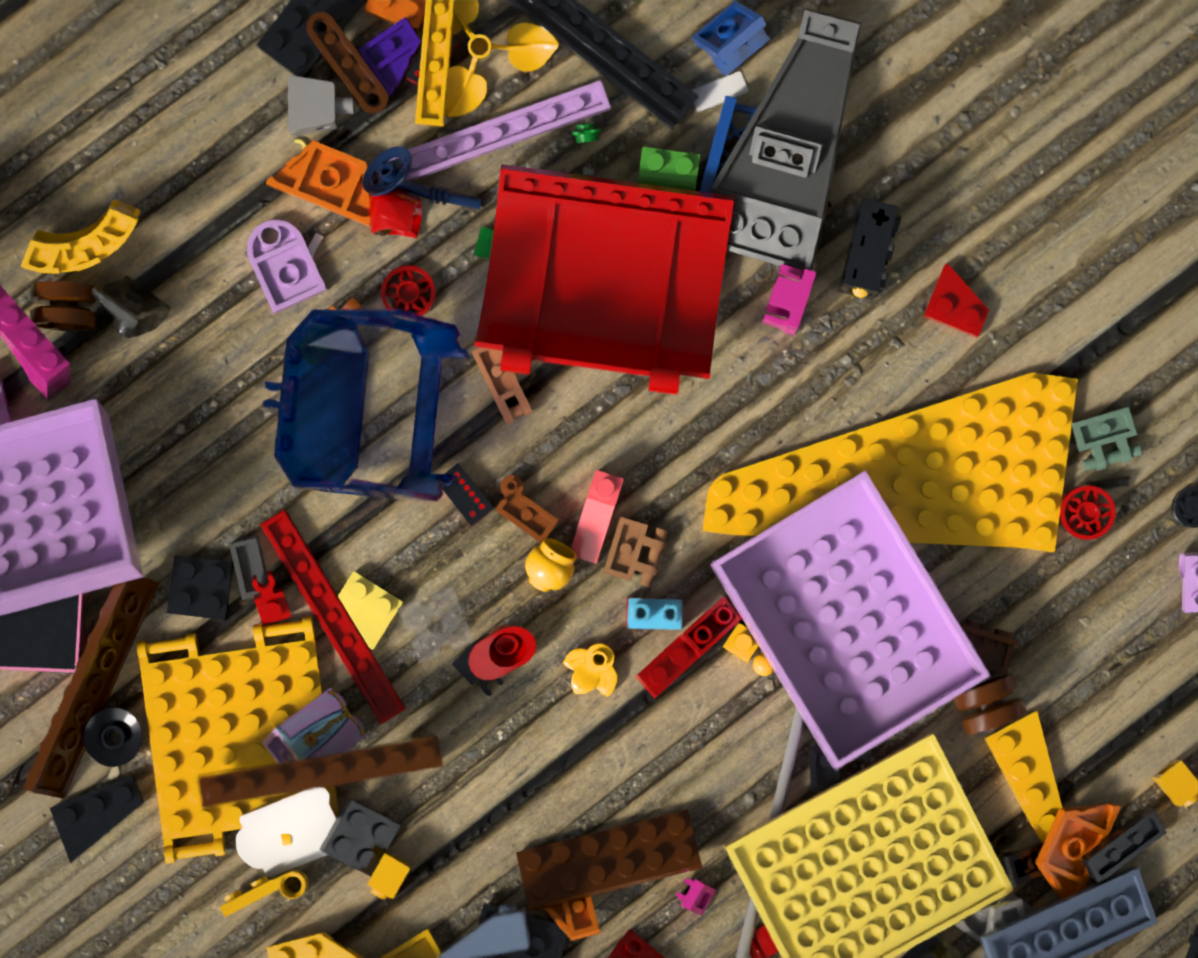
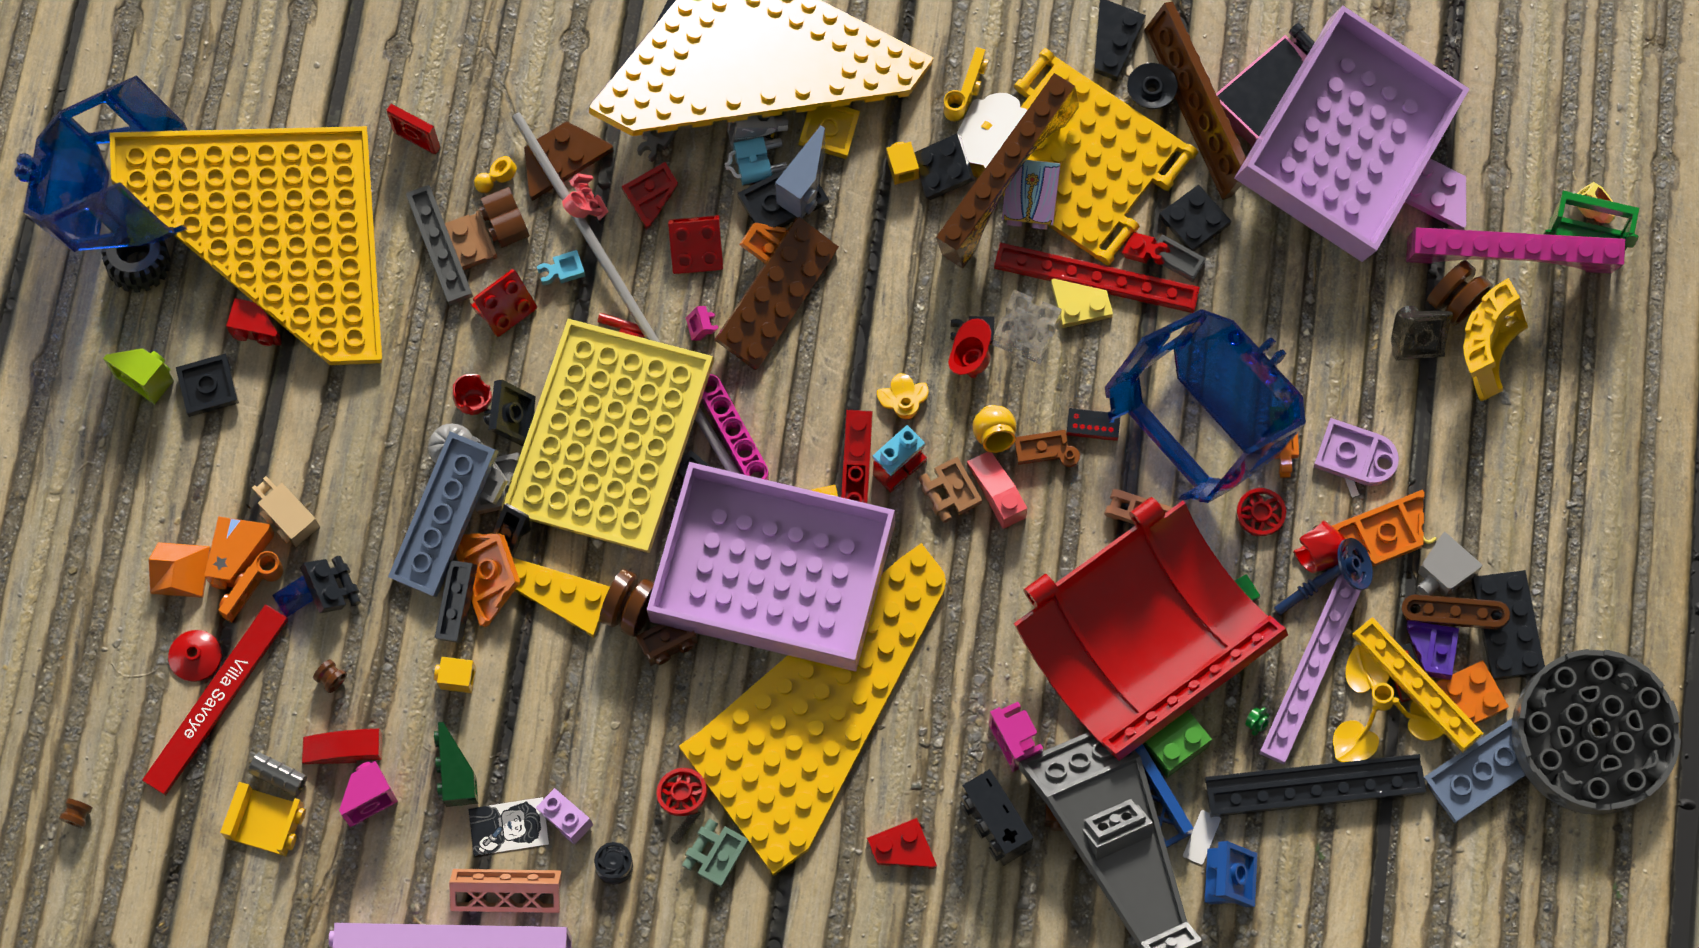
camera: 135 degrees right, 15 degrees down
none -> dark pink beam [701,374,769,480]

